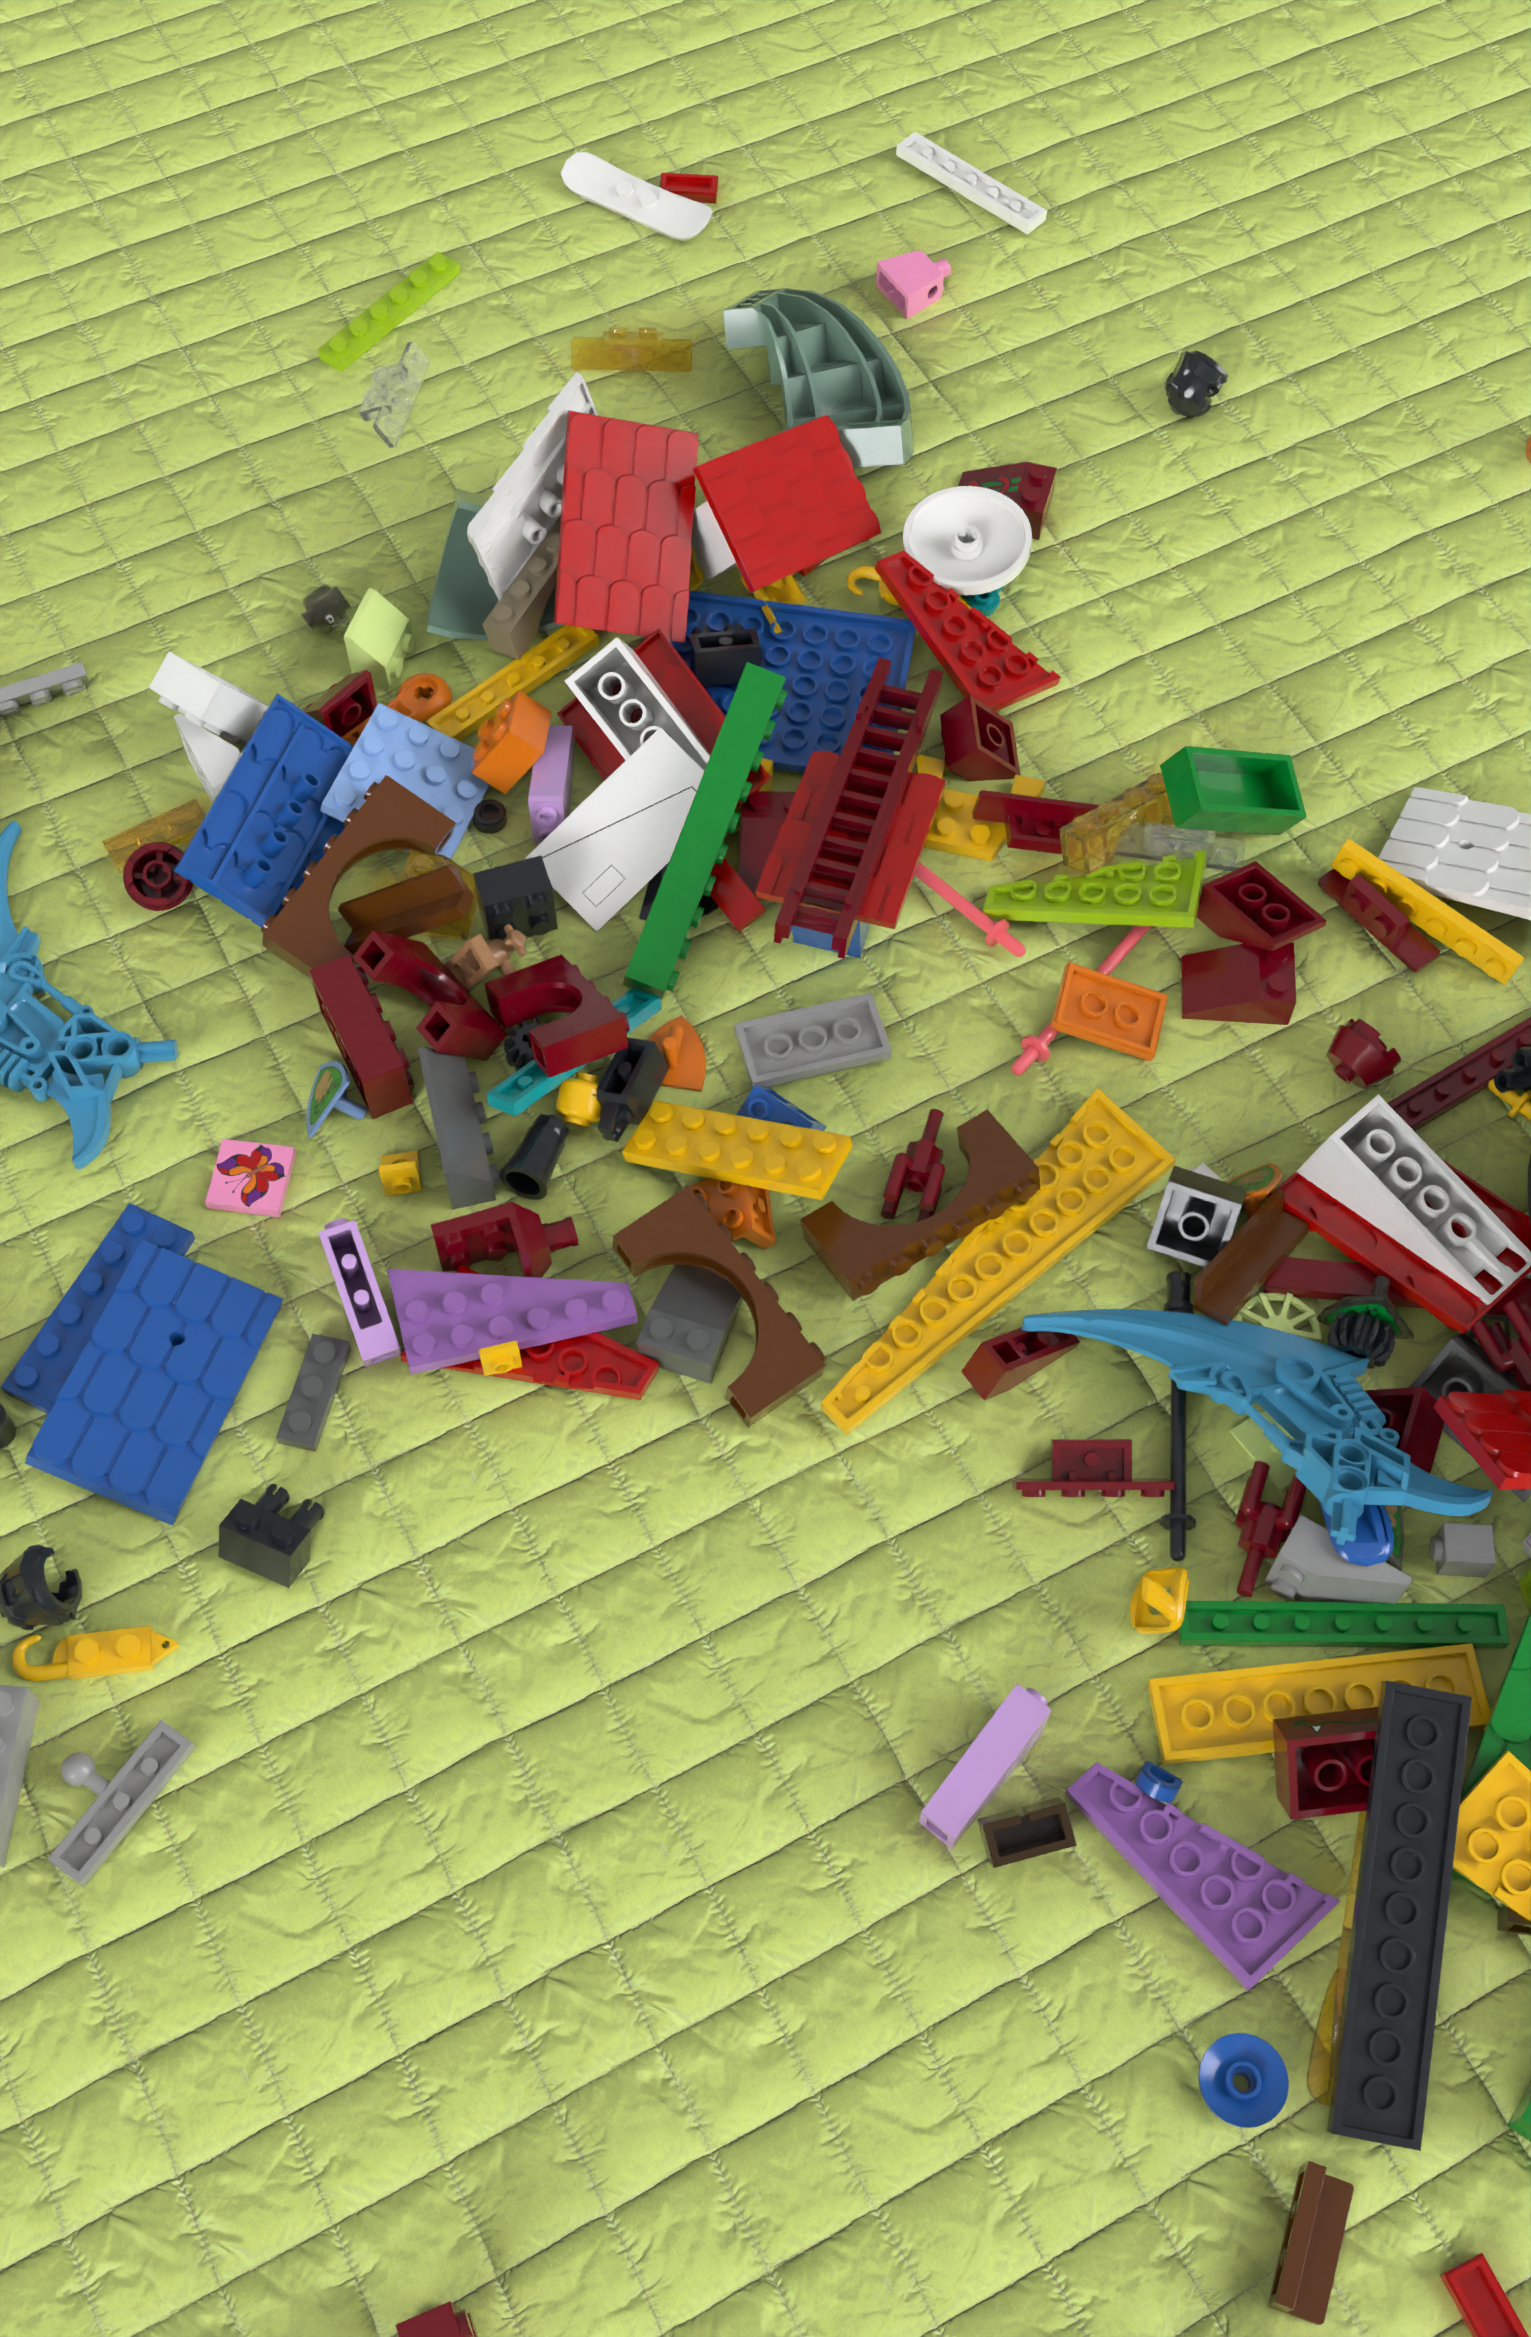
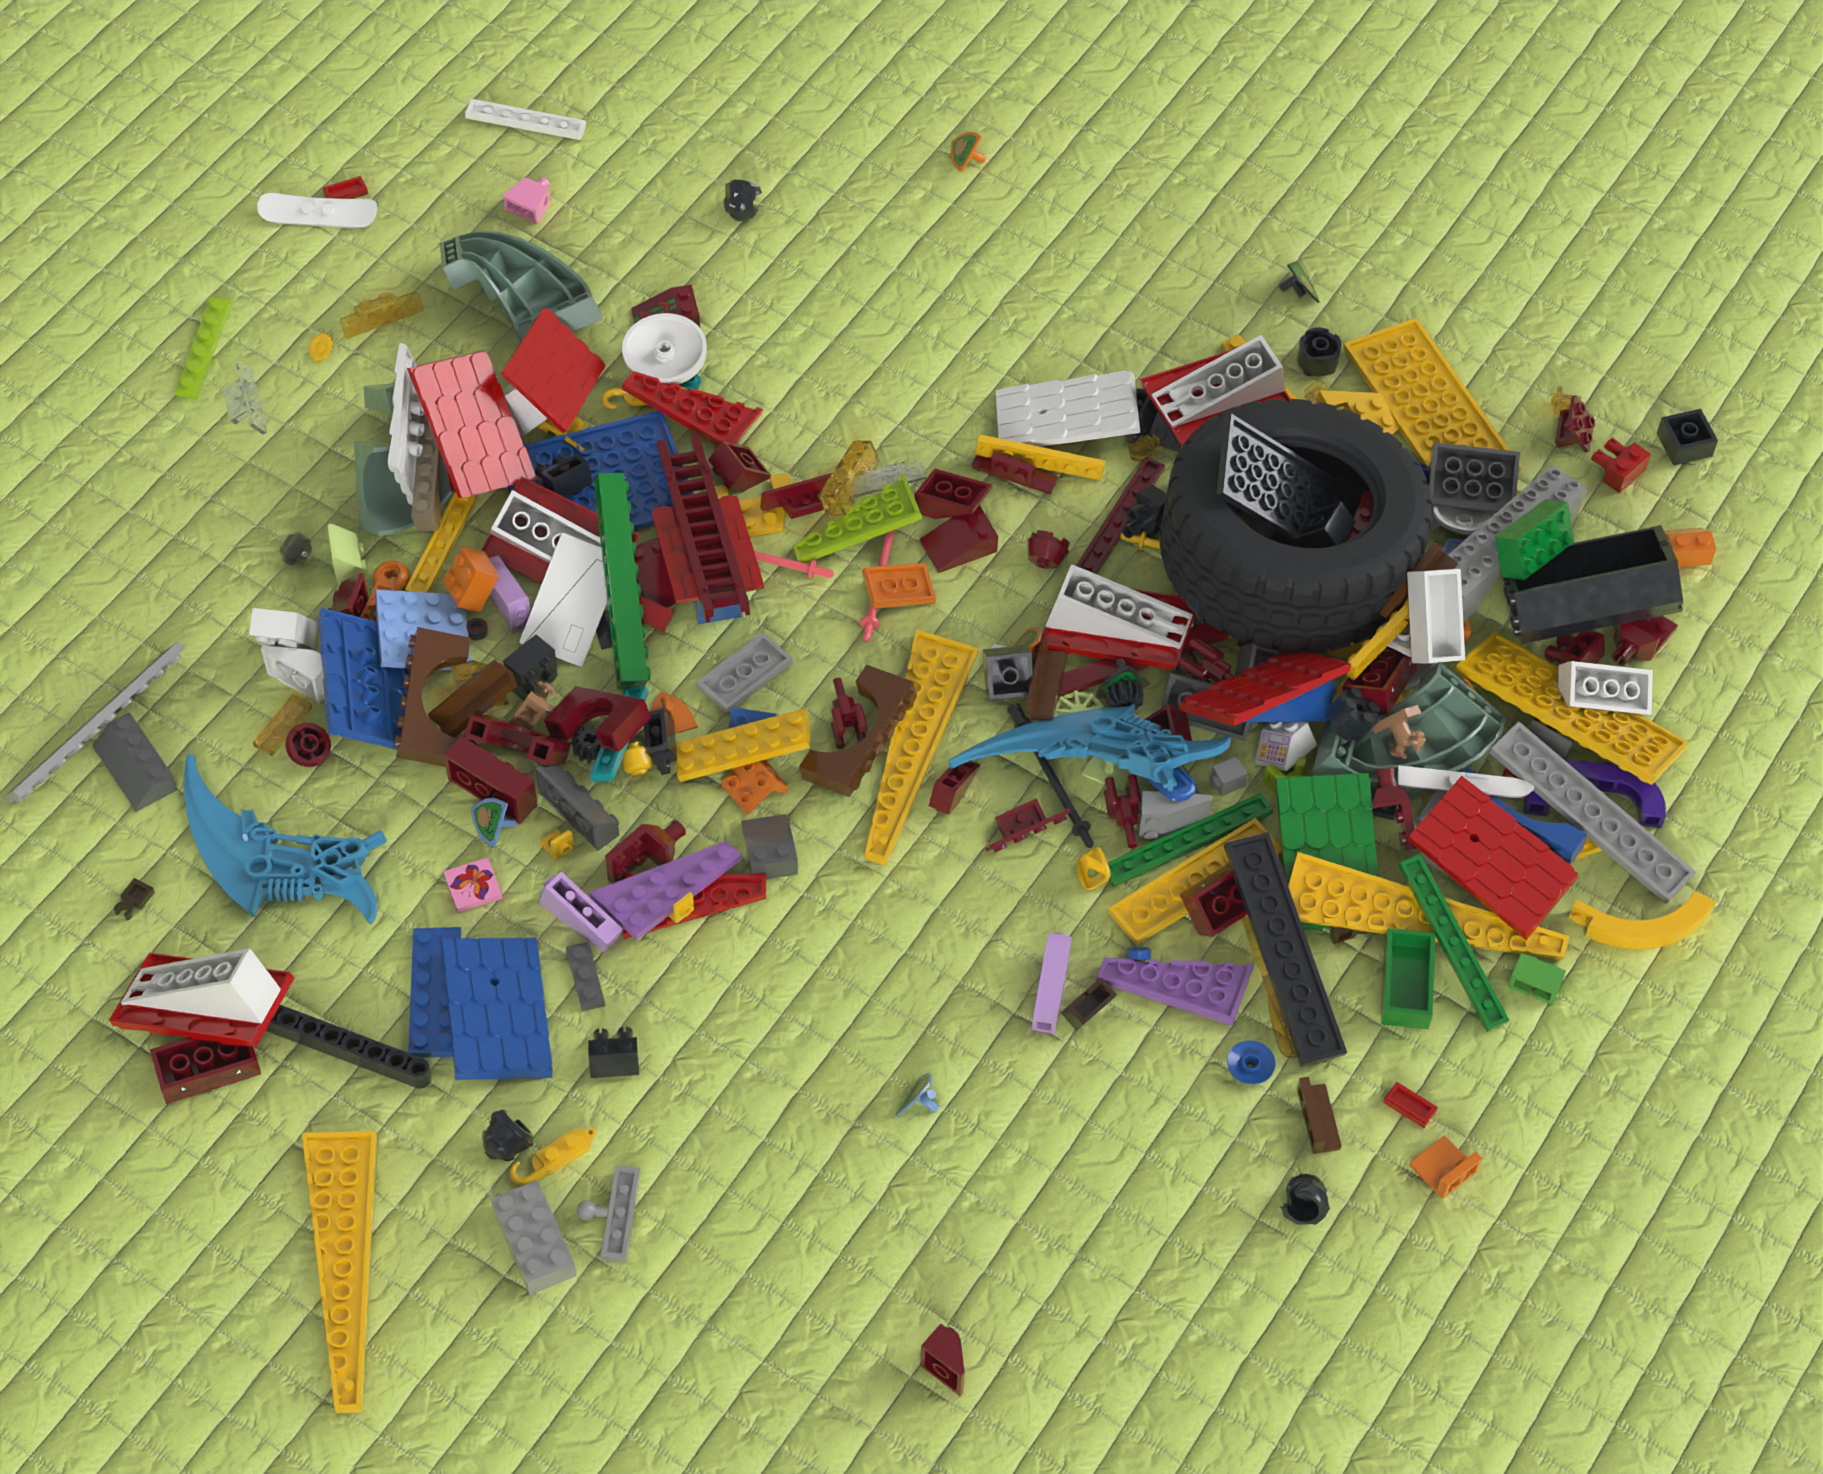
camera: 30 degrees left, 5 degrees down
black plant [499,1114,569,1200] -> none
reddish brown arch [612,1186,826,1428] -> none
green piece [1160,746,1307,835] -> none
none -> yellow piece [309,333,333,362]
none -> medium blue shield [896,1073,940,1117]

